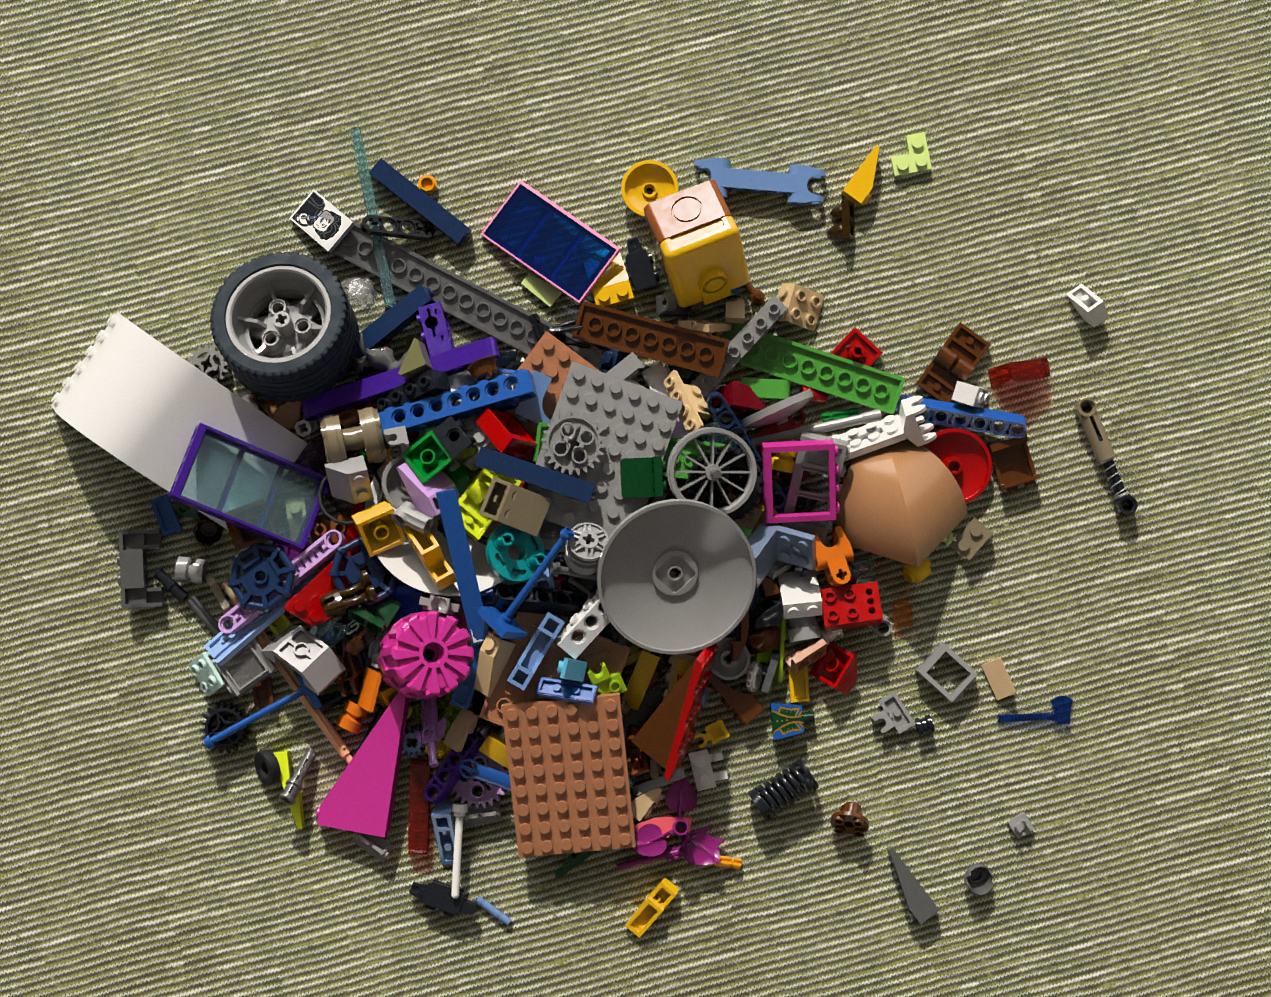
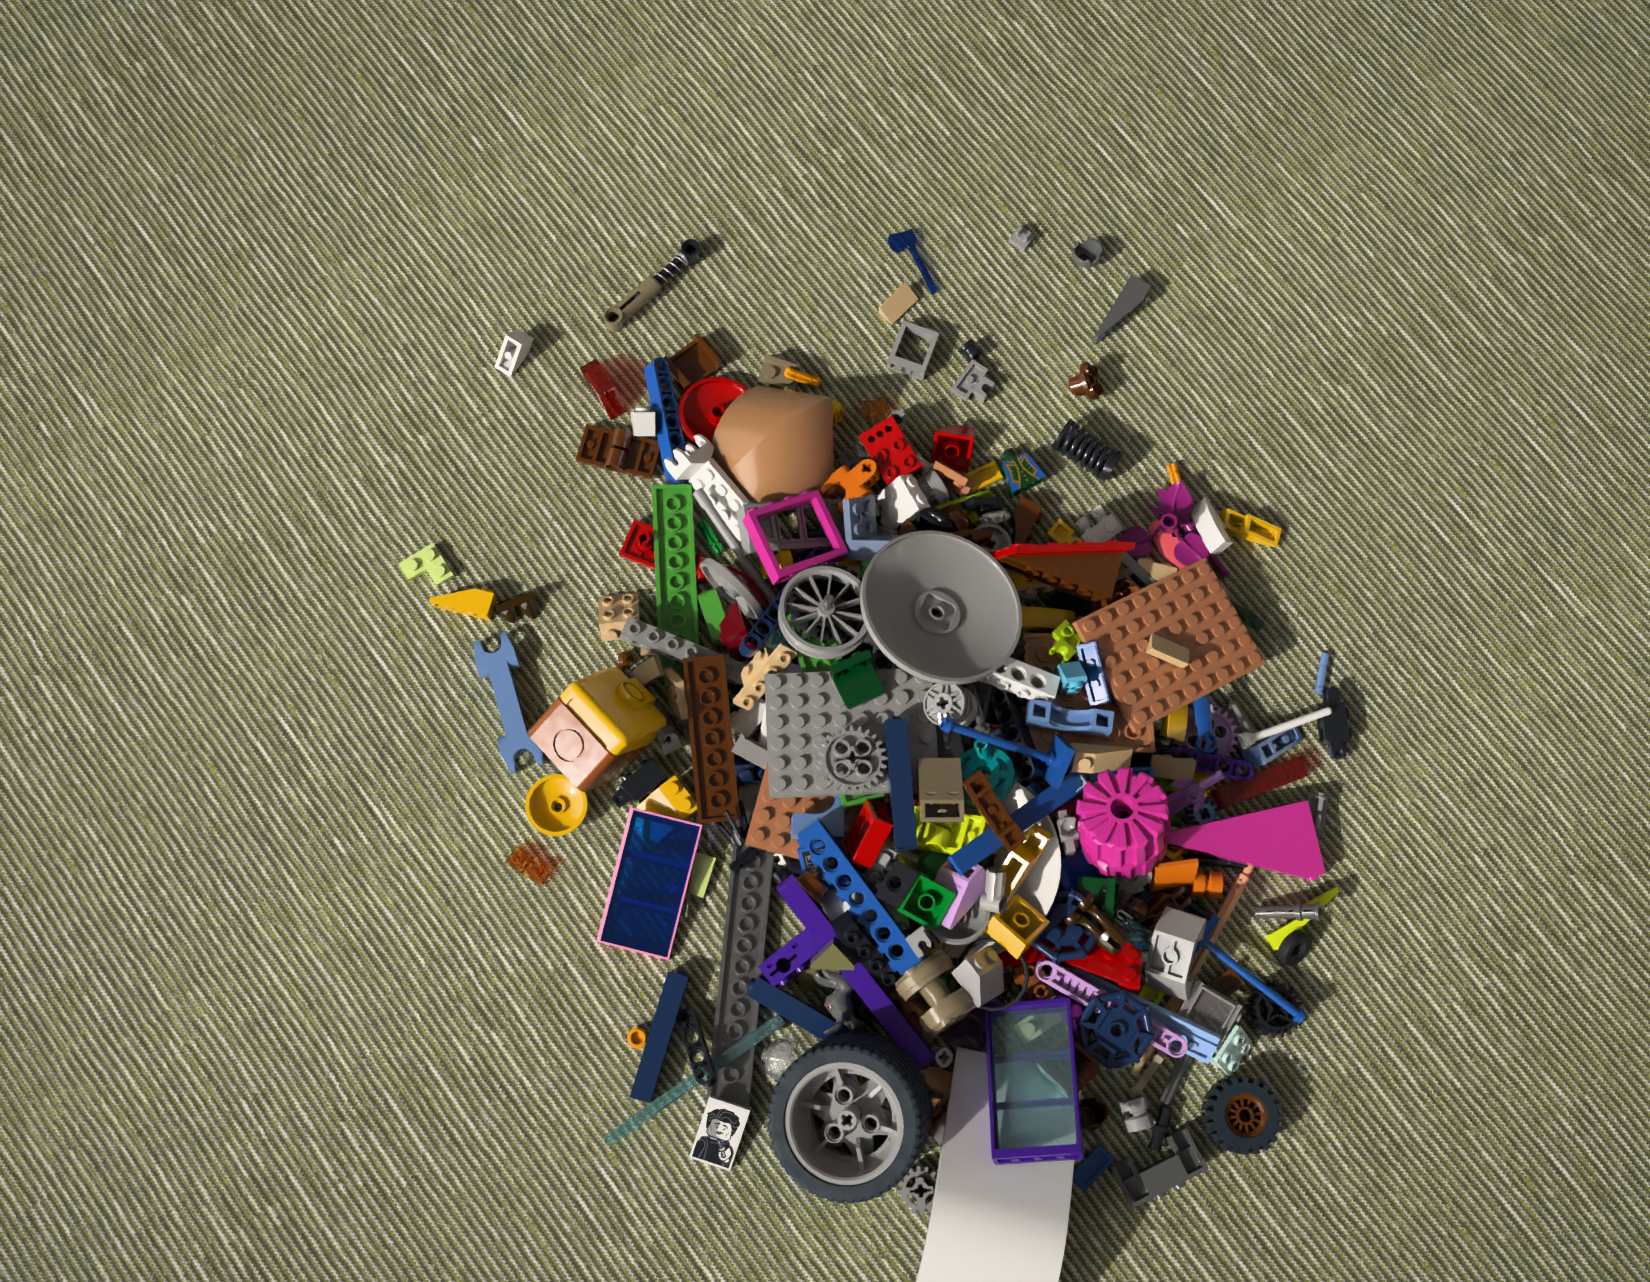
camera: 110 degrees left, 10 degrees down
none -> clear orange slope [505,845,554,887]
none -> light orange axle [784,367,821,388]
none -> reddish brown slope [962,770,1027,852]
none -> tan slope [1146,634,1189,668]
none -> white slope [1192,497,1233,555]
none -> black wheel [1201,1076,1284,1155]

